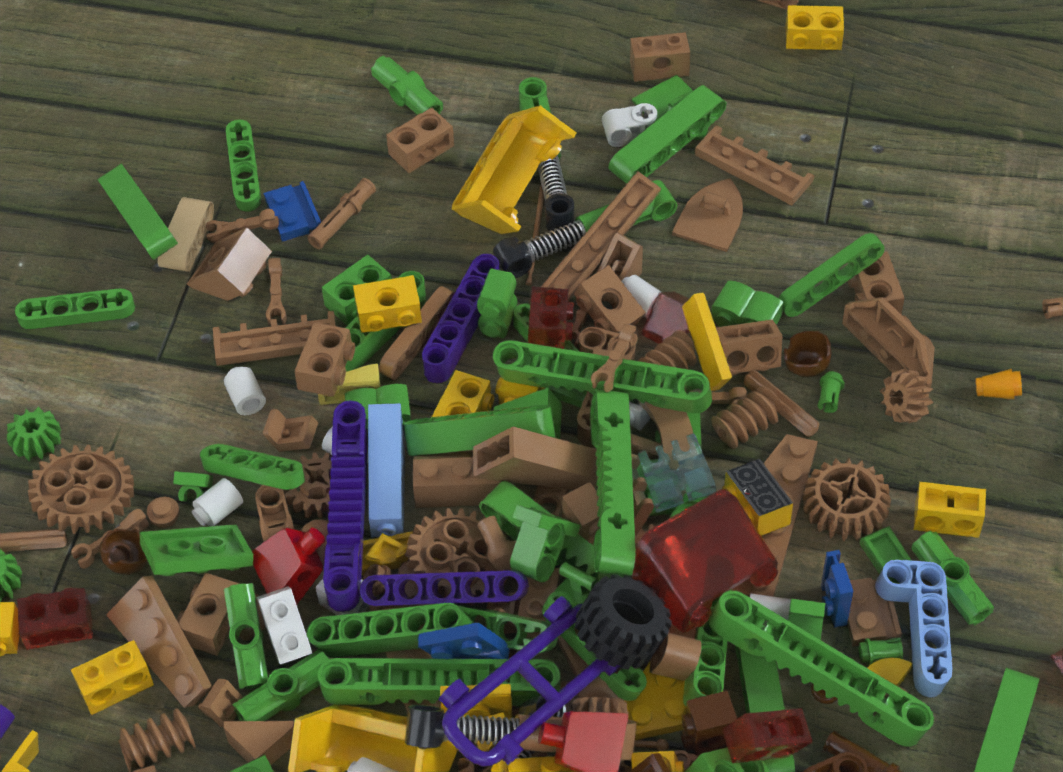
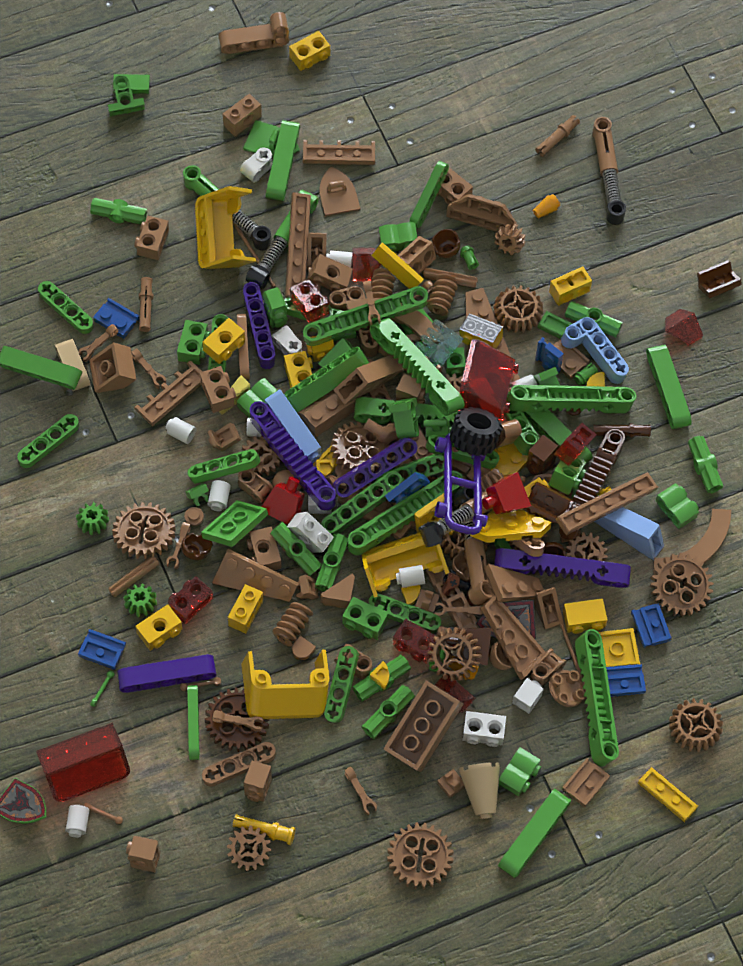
camera: 40 degrees left, 10 degrees up
none -> white piece [271,325,302,355]

